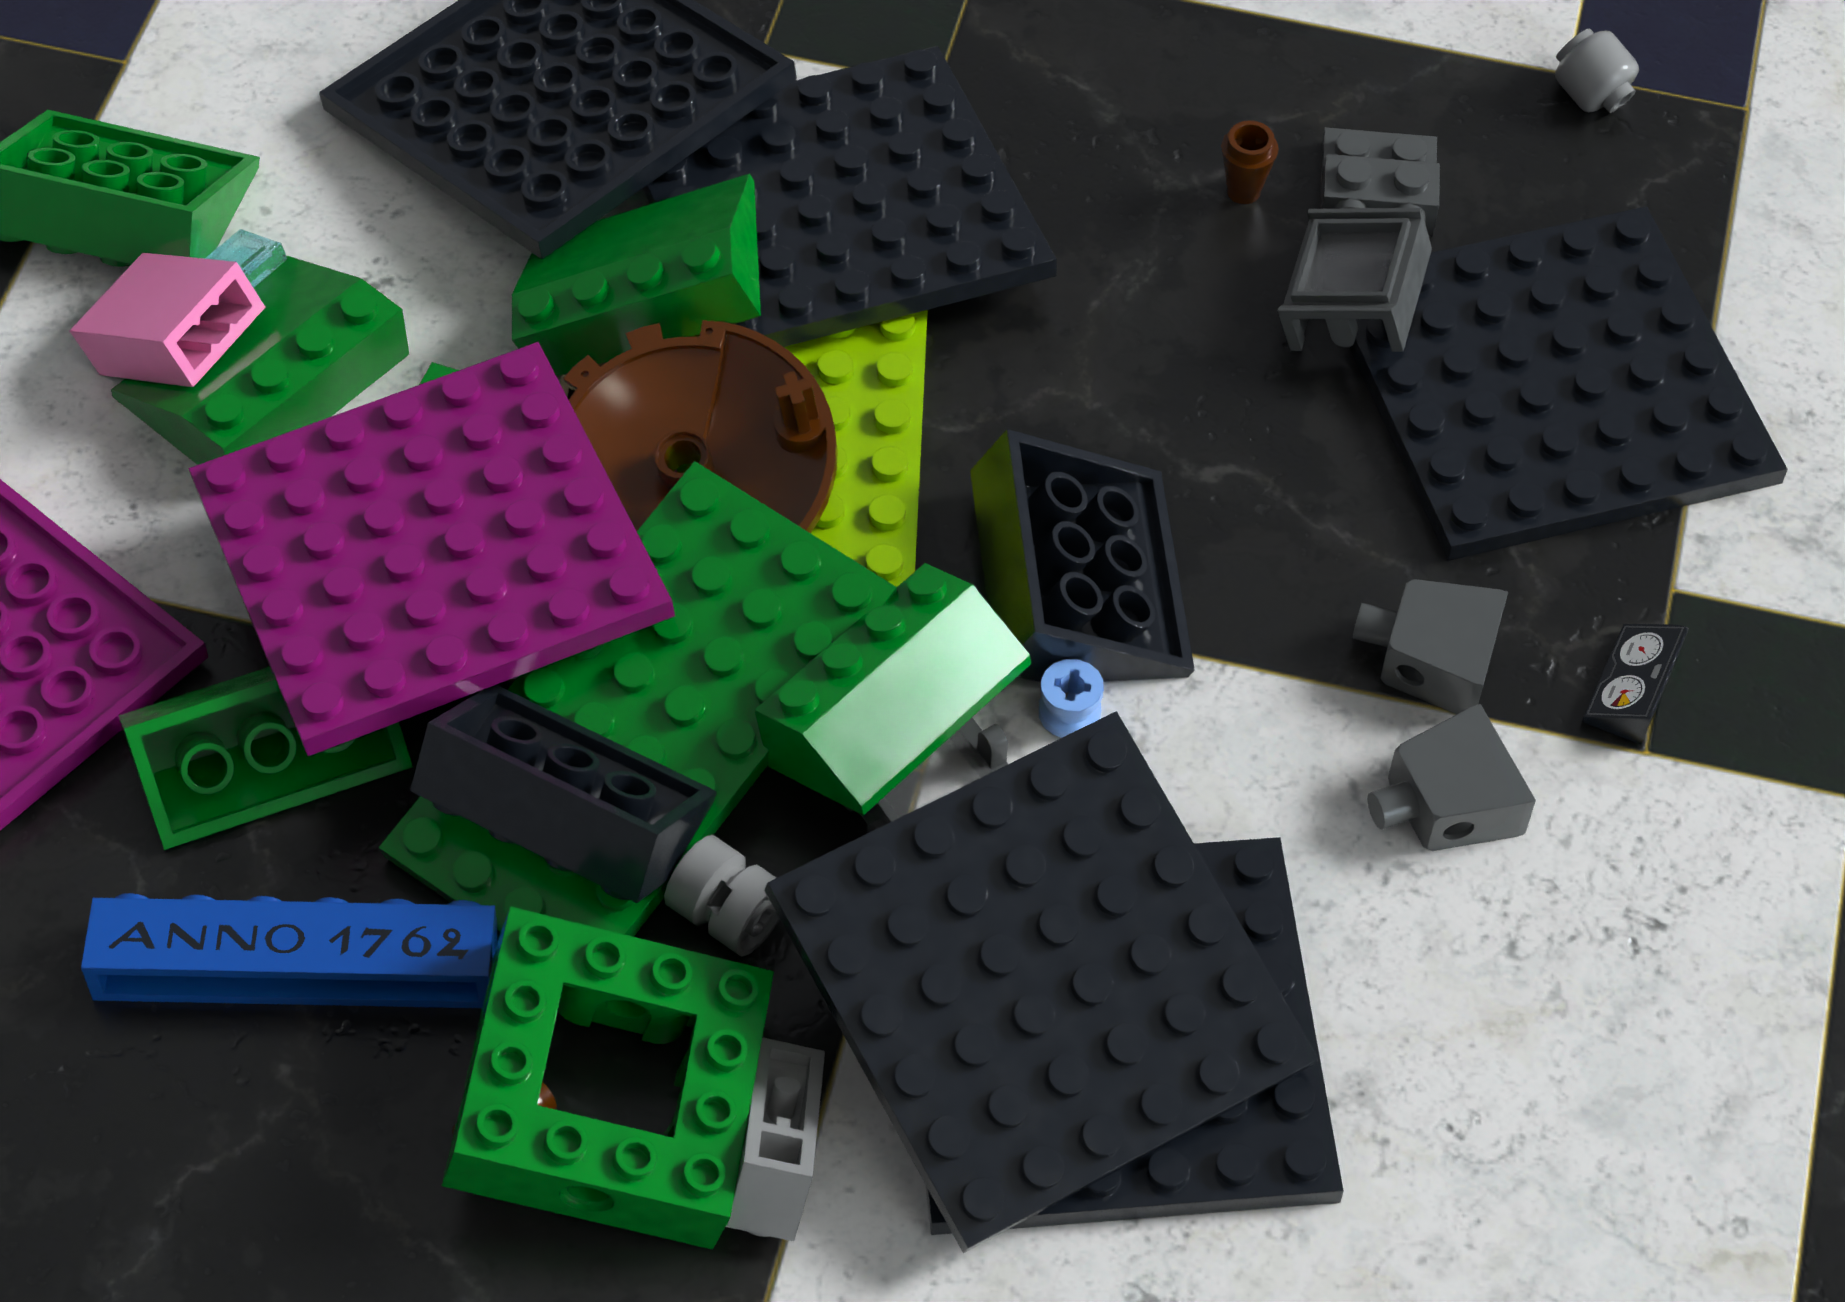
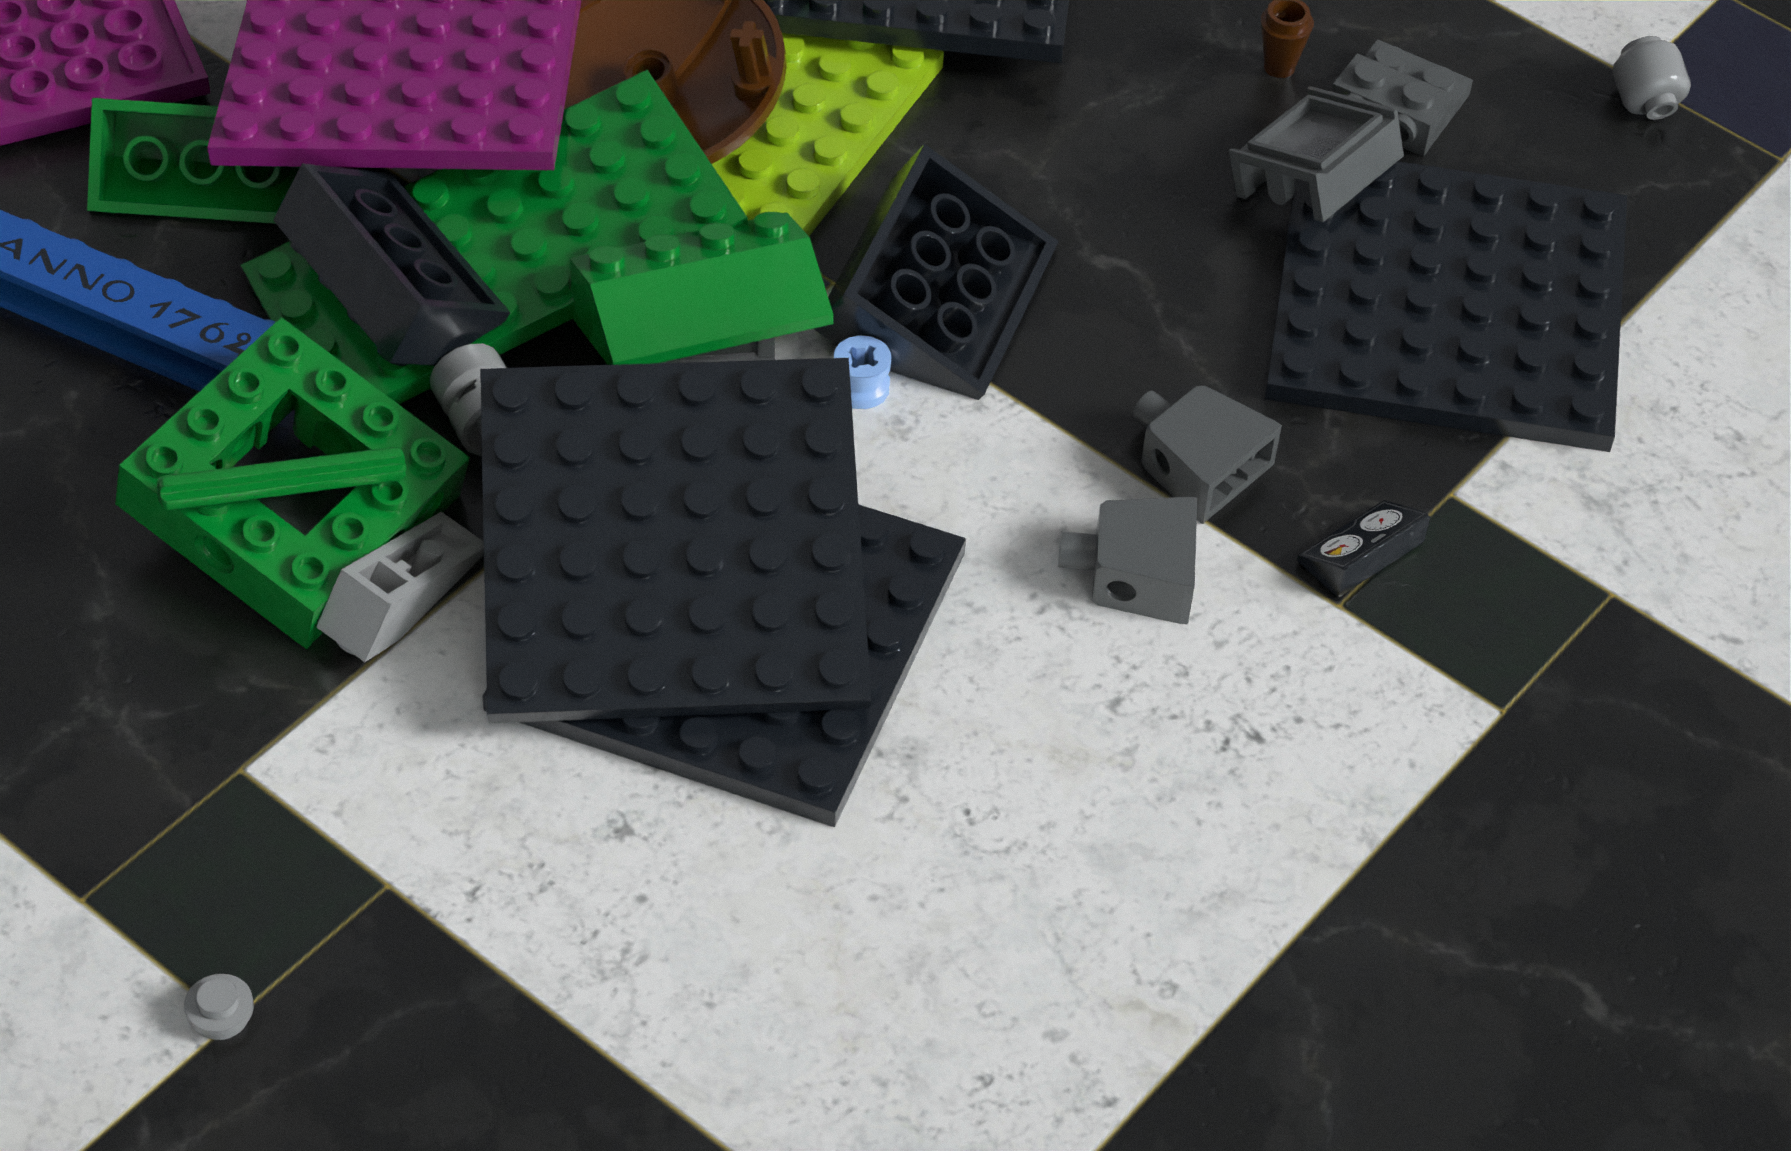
camera: 25 degrees right, 5 degrees down
none -> green axle [157,447,406,510]

